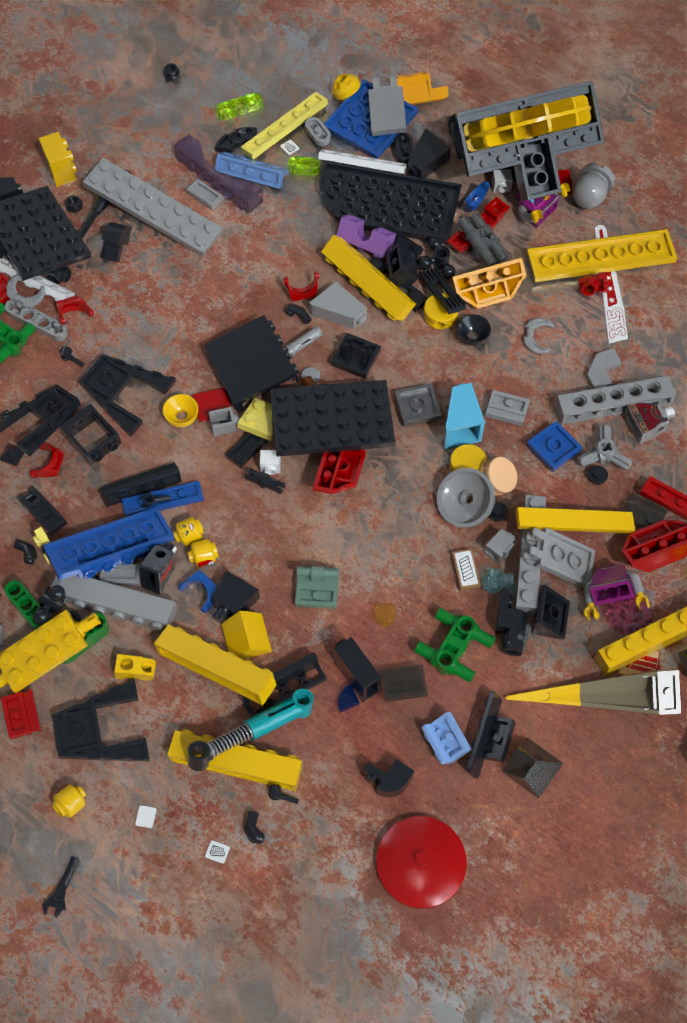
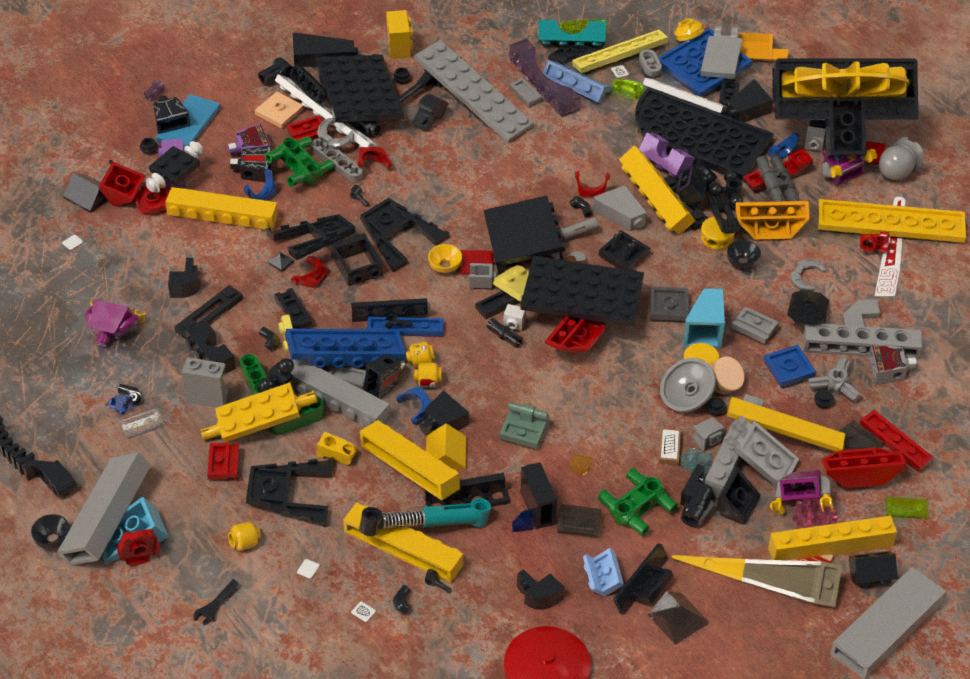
camera: 15 degrees right, 15 degrees down
none -> teal arch [538,20,606,46]
none -> black shield [787,290,829,325]

